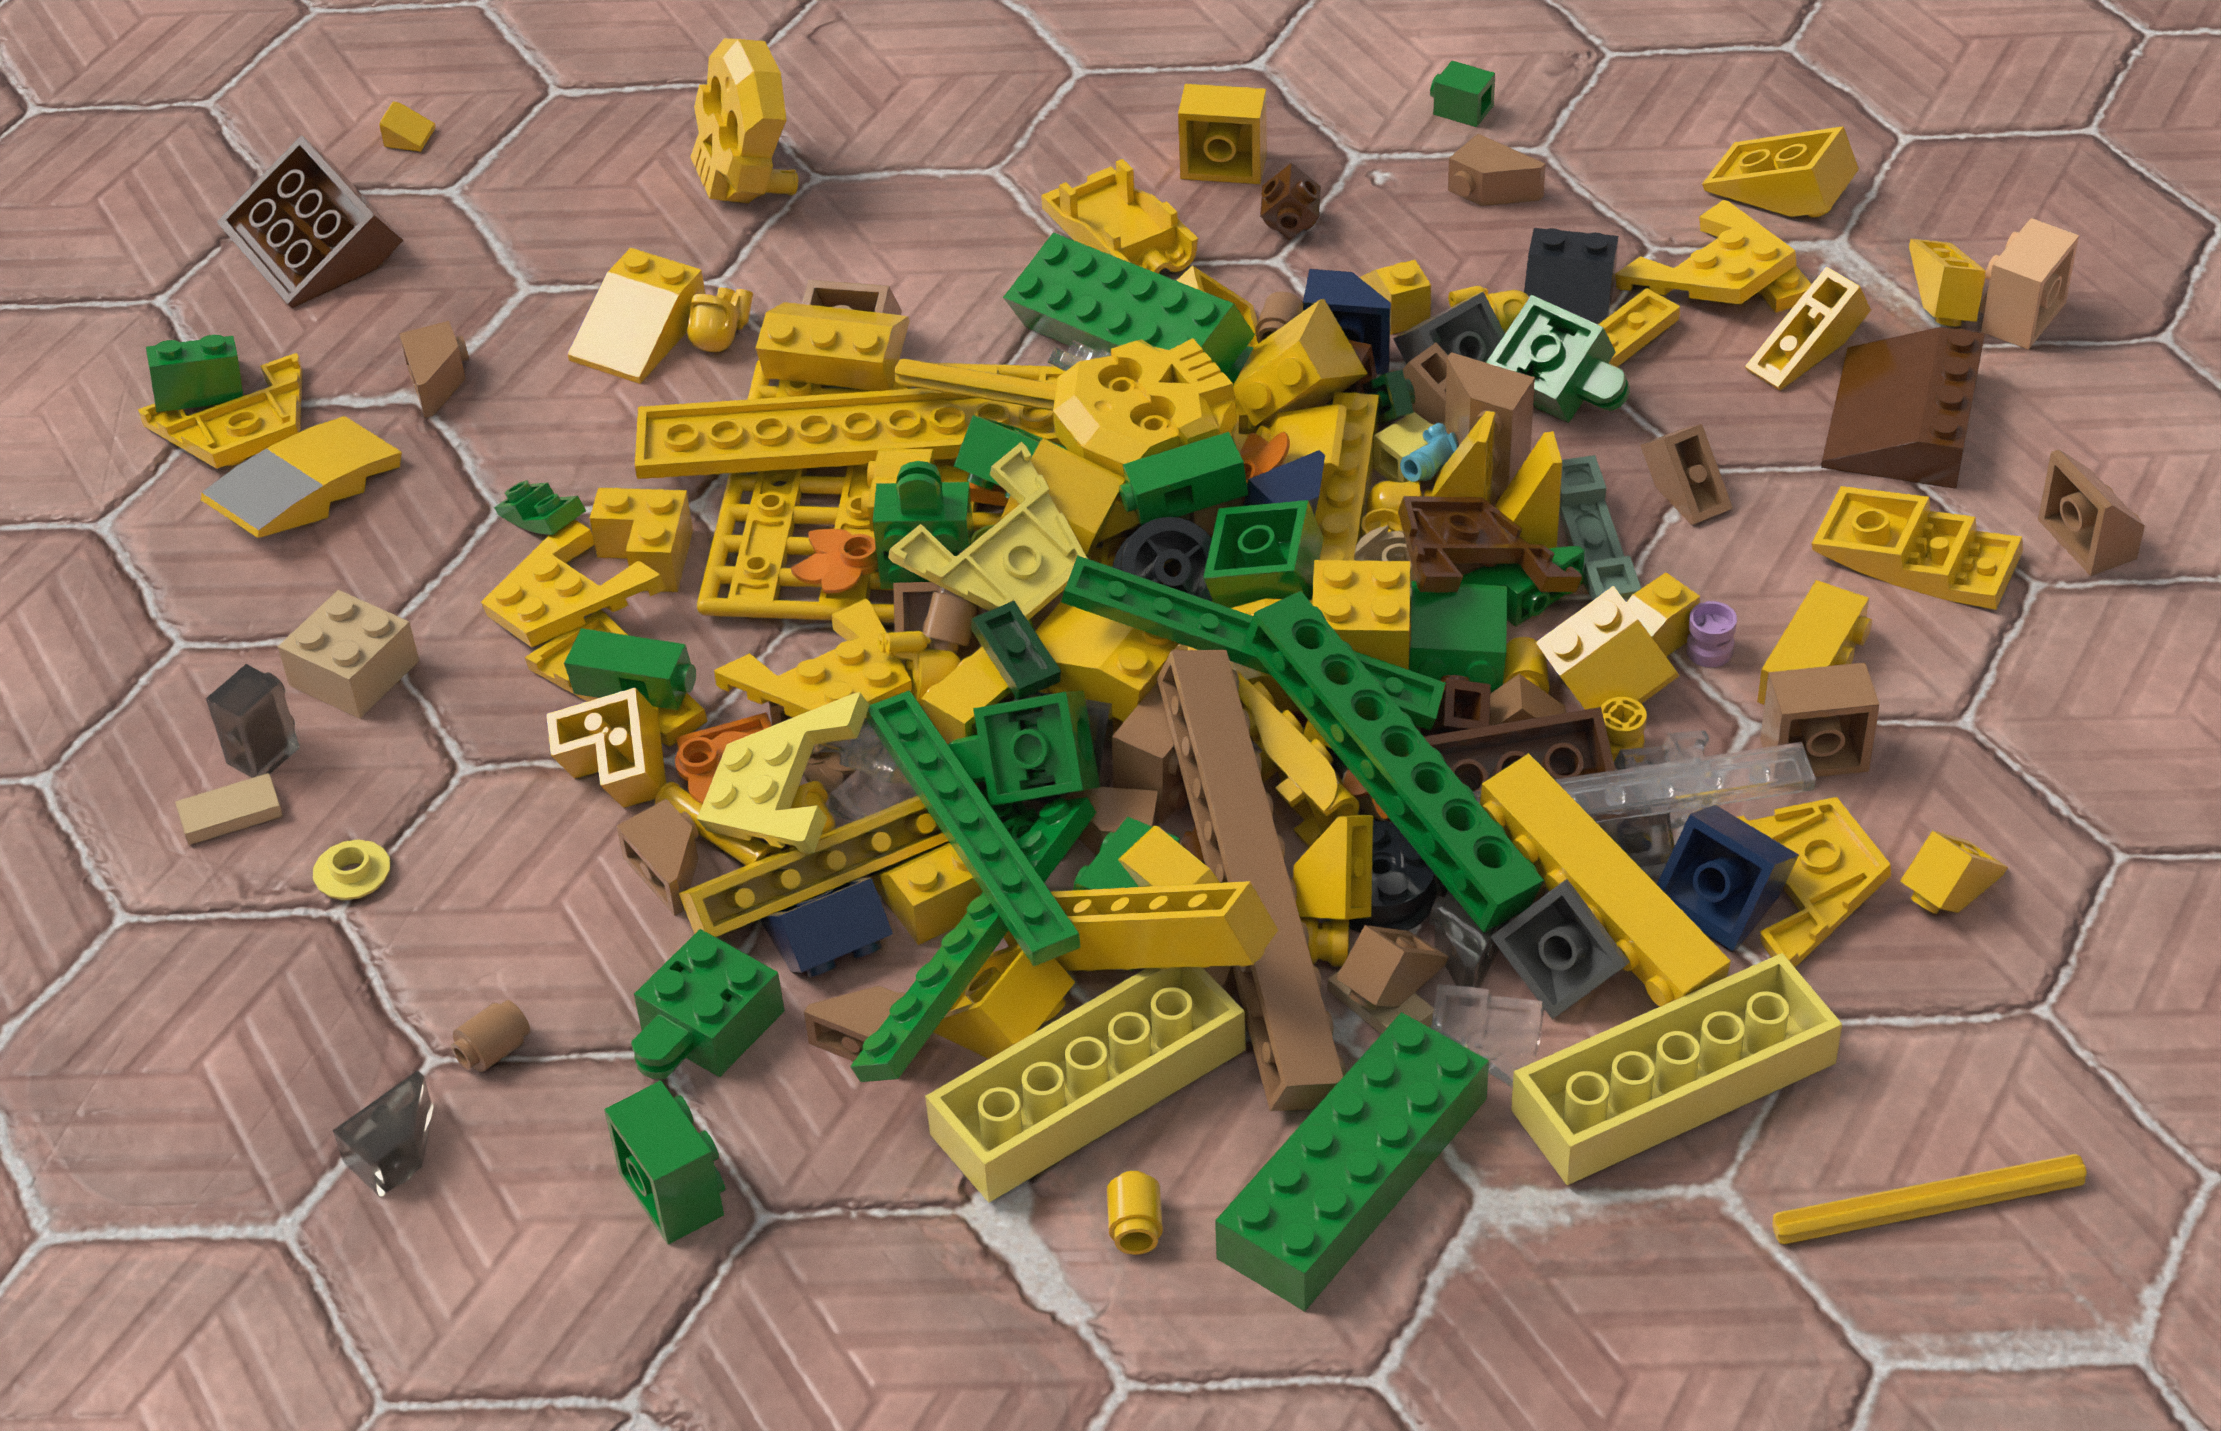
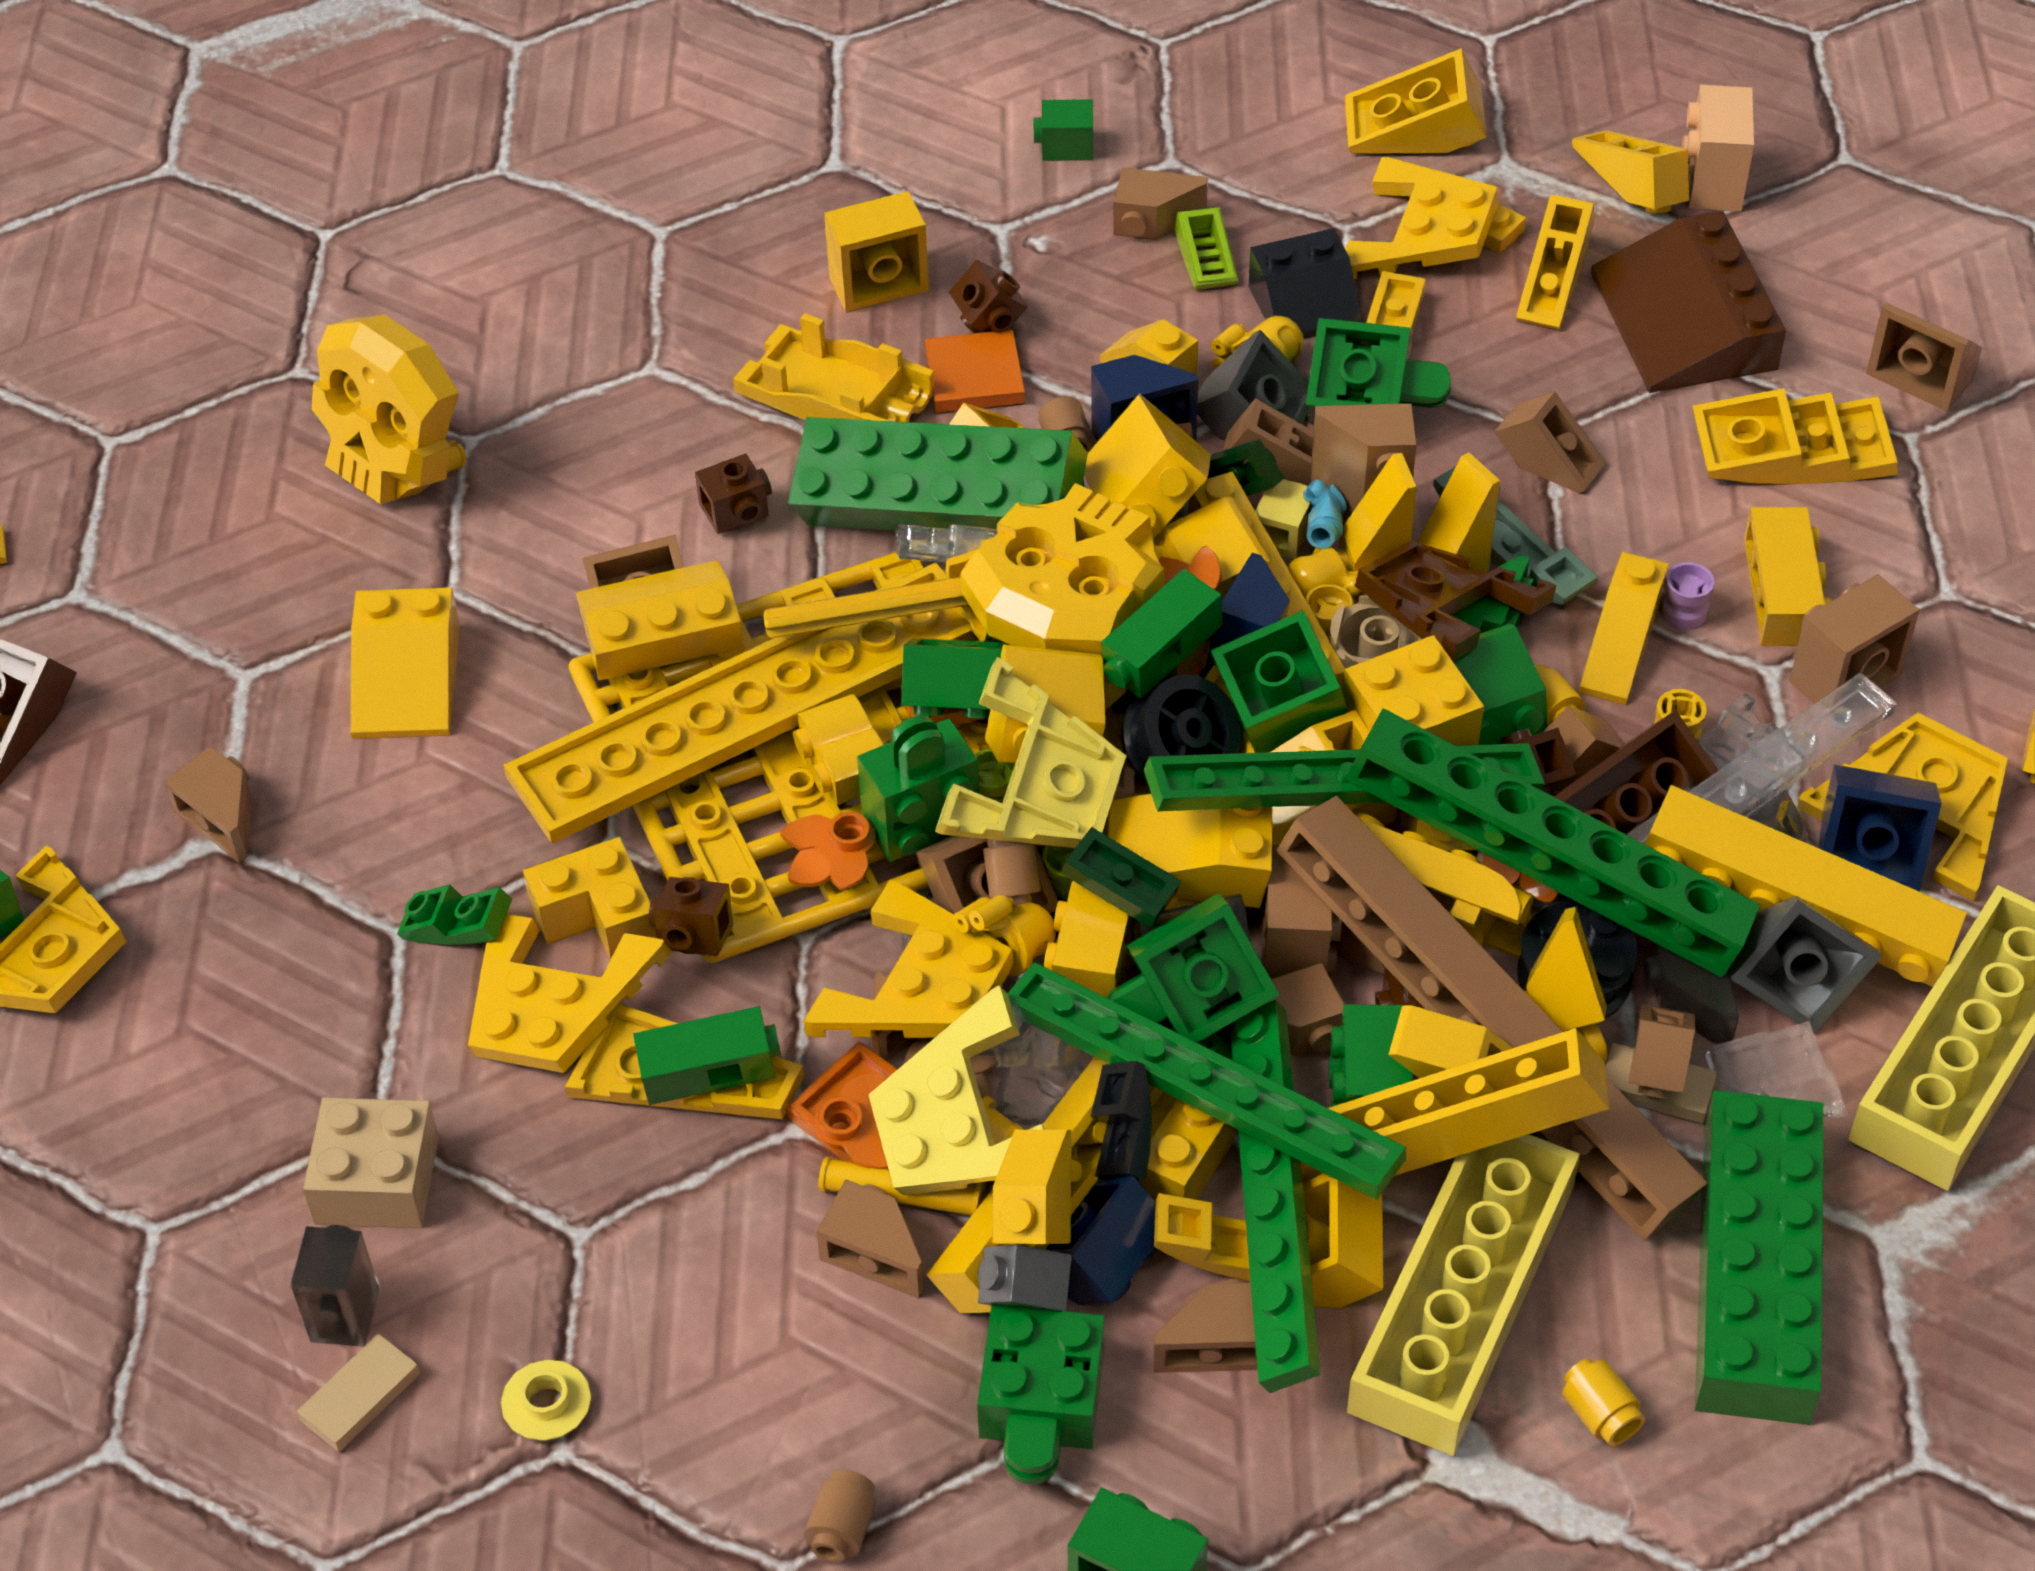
camera: 30 degrees left, 5 degrees up
yellow slope [201,416,402,538] -> none
yellow brick [547,688,666,808] -> none
yellow piece [687,287,753,352] -> none
yellow slope [1536,586,1680,710] -> none
none -> reddish brown brick [649,877,733,957]
none -> reddish brown brick [695,453,772,534]
none -> orange tile [924,329,1025,413]
none -> flat silver brick [978,1244,1072,1311]
none -> yellow slope [993,1130,1071,1244]
none -> black slope [1090,1061,1152,1181]
none -> yellow slope [1154,1193,1250,1281]
none -> lime slope [1174,207,1239,290]

